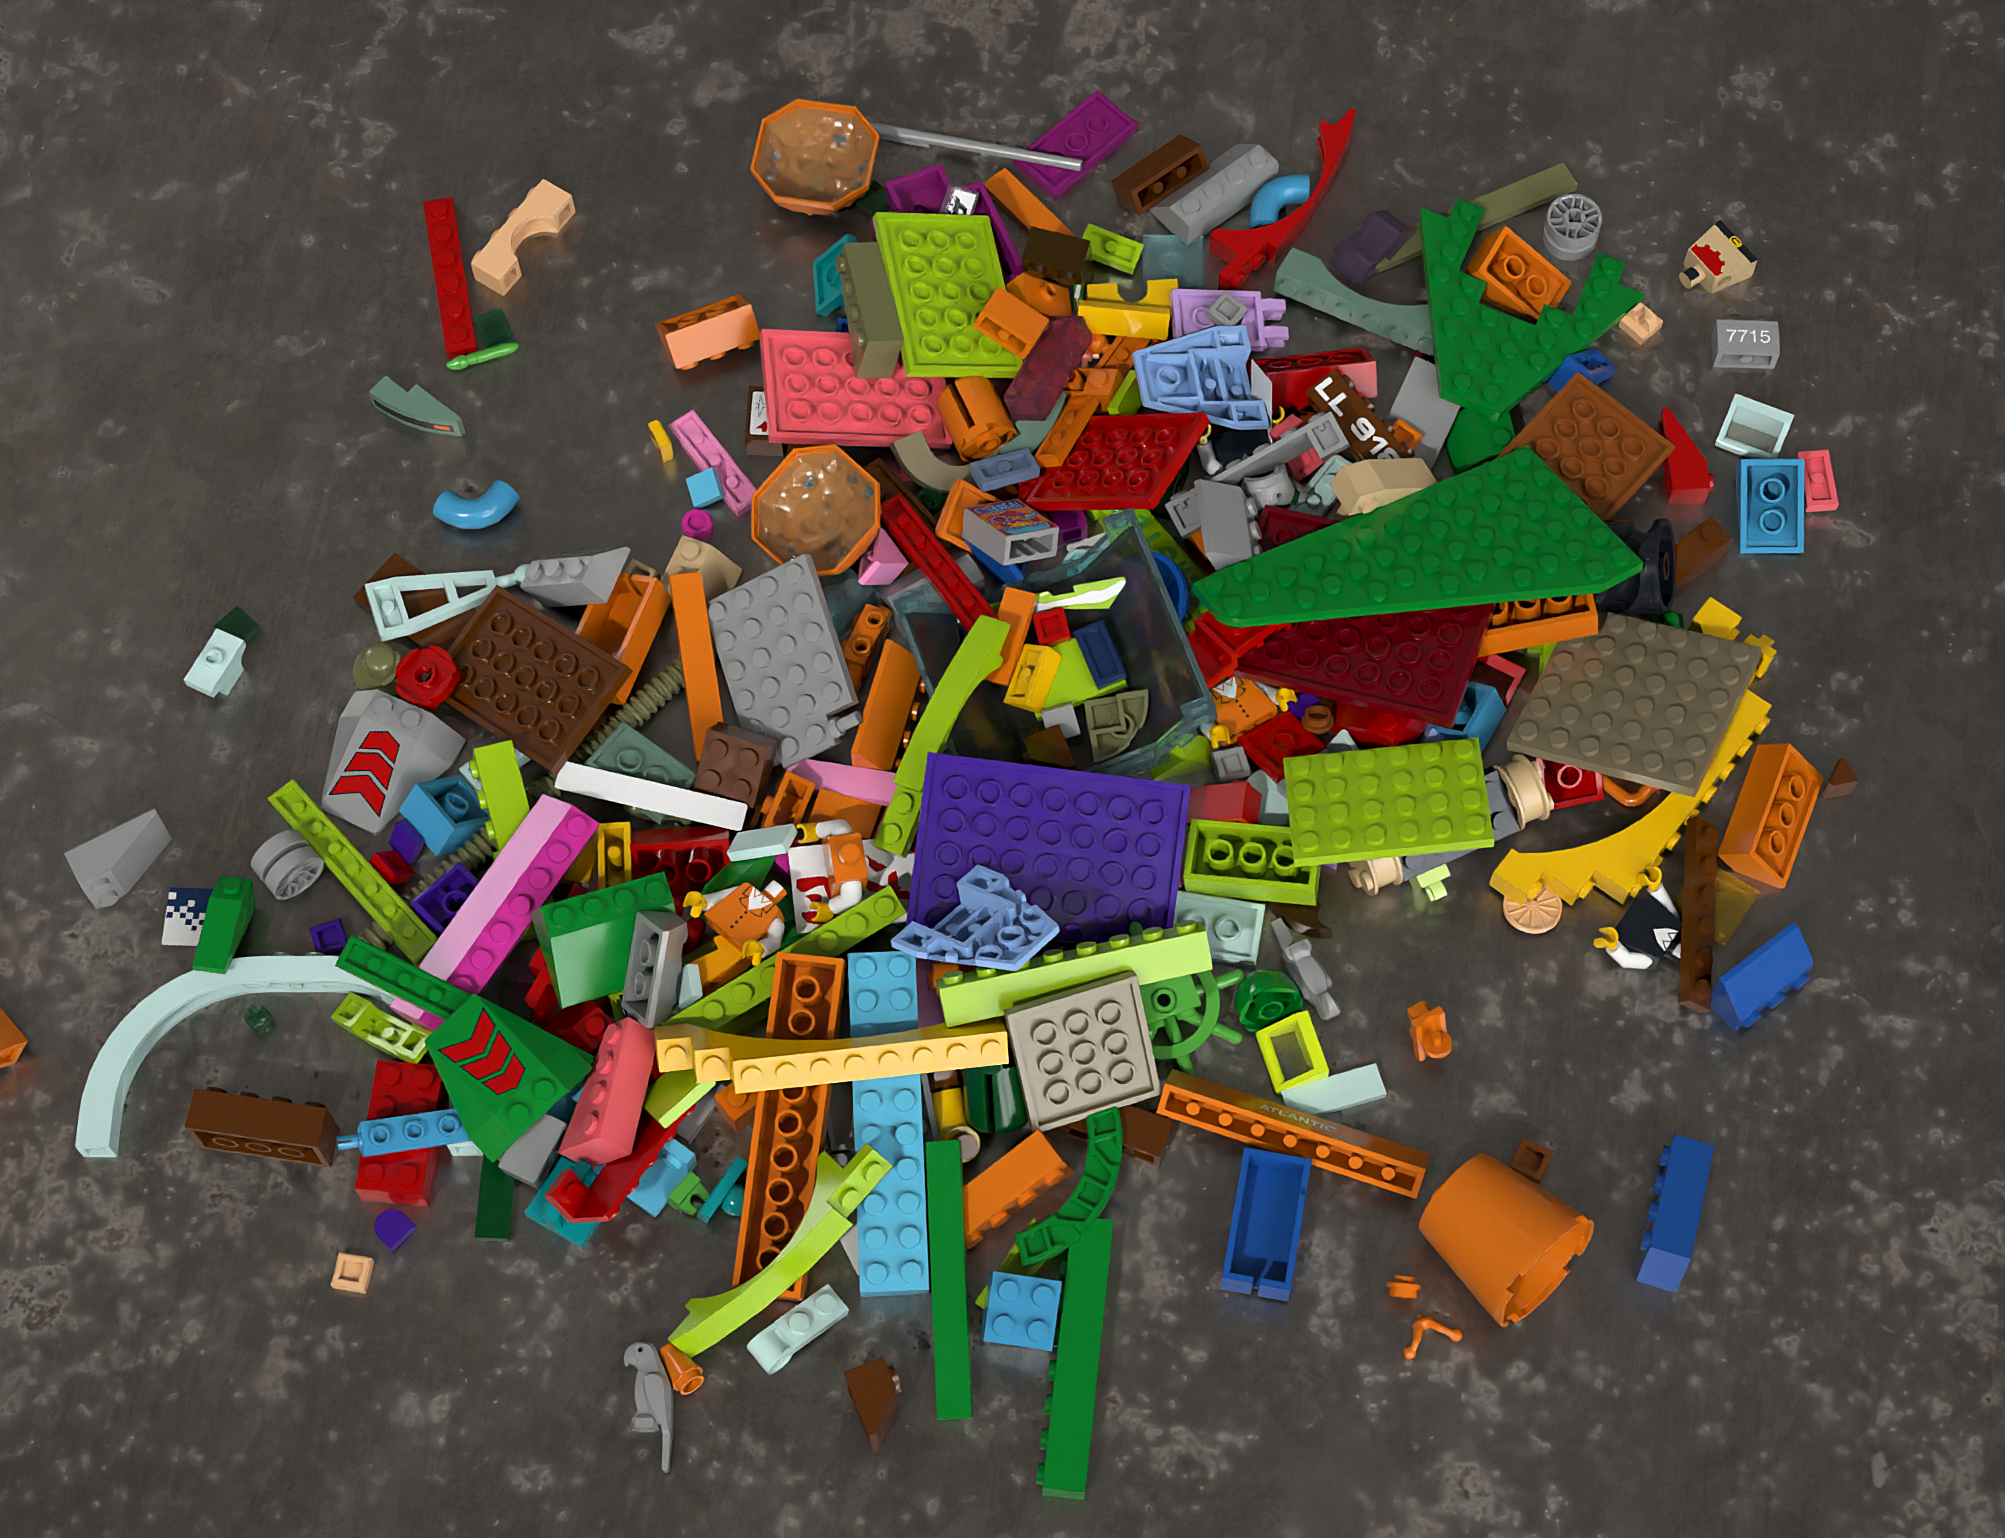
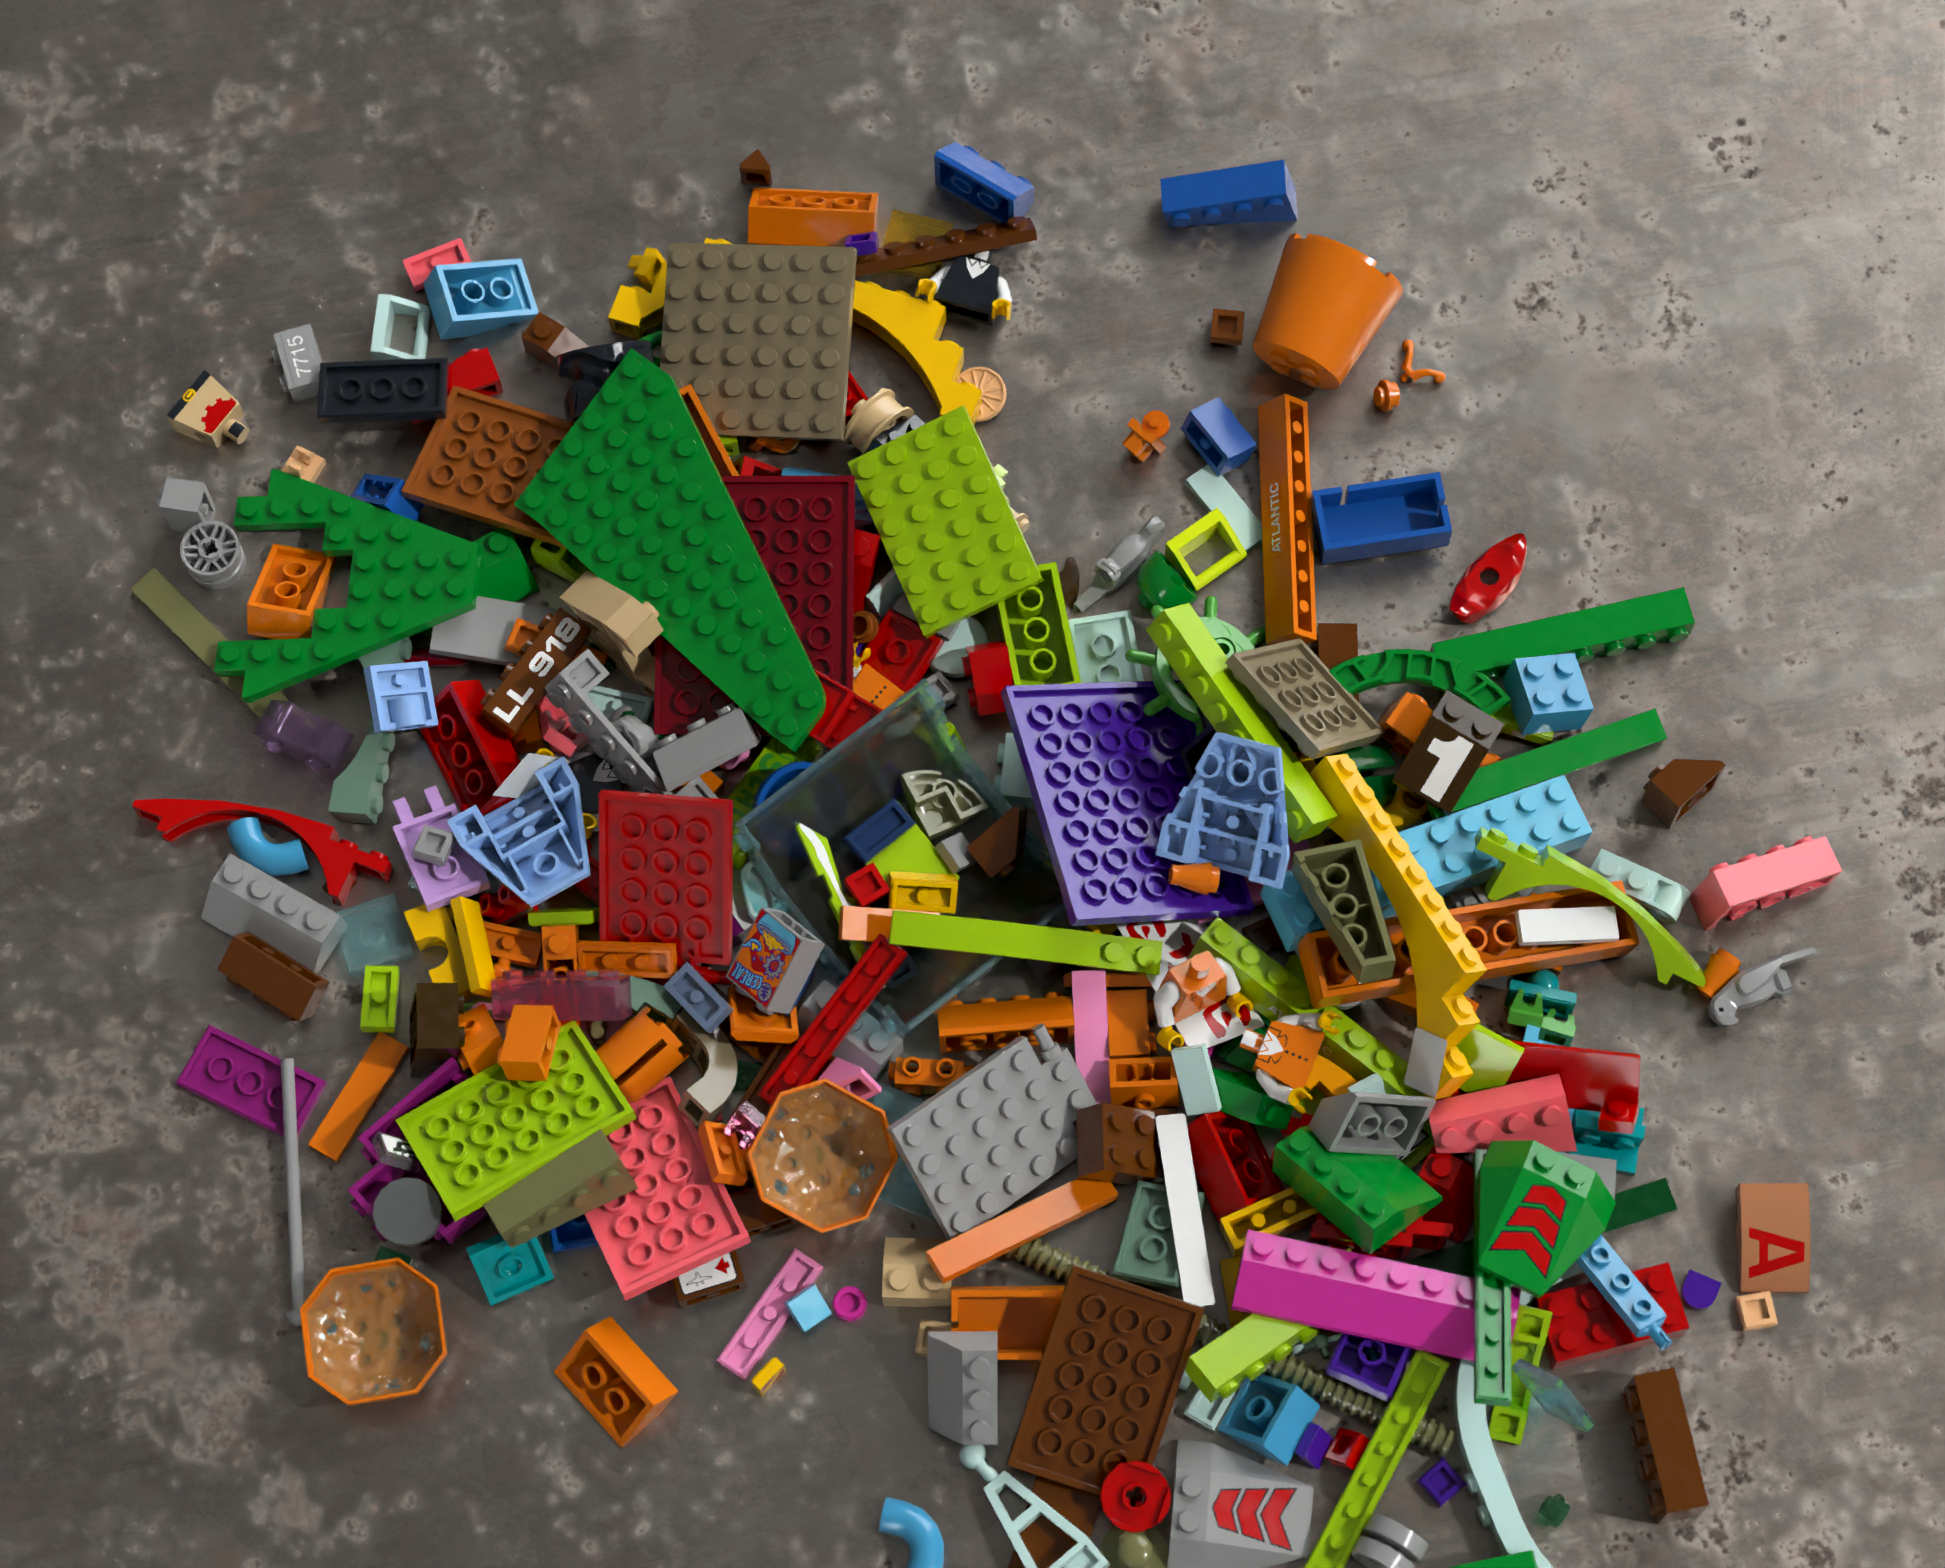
camera: 110 degrees left, 5 degrees up
none -> light grey brick [157,477,216,534]
none -> black tile [317,358,449,424]
none -> light blue plate [363,661,438,733]
none -> dark grey tile [373,1177,443,1247]
none -> orange plate [698,1121,752,1186]
none -> clear pink tile [724,1100,768,1149]
none -> dark purple tile [844,231,879,255]
none -> orange cone [1168,862,1220,896]
none -> blue brick [1180,397,1257,477]
none -> olive wedge [1291,839,1396,984]
none -> dark brown slope [1391,690,1504,816]
none -> white sticker [1404,1027,1447,1098]
none -> red piece [1448,533,1527,624]
none -> bright green tile [1507,989,1543,1029]
none -> clear light blue tile [1512,1358,1596,1432]
none -> white tile [1515,906,1619,946]
none -> wedge [1689,836,1842,931]
none -> nougat slope [1735,1183,1810,1293]

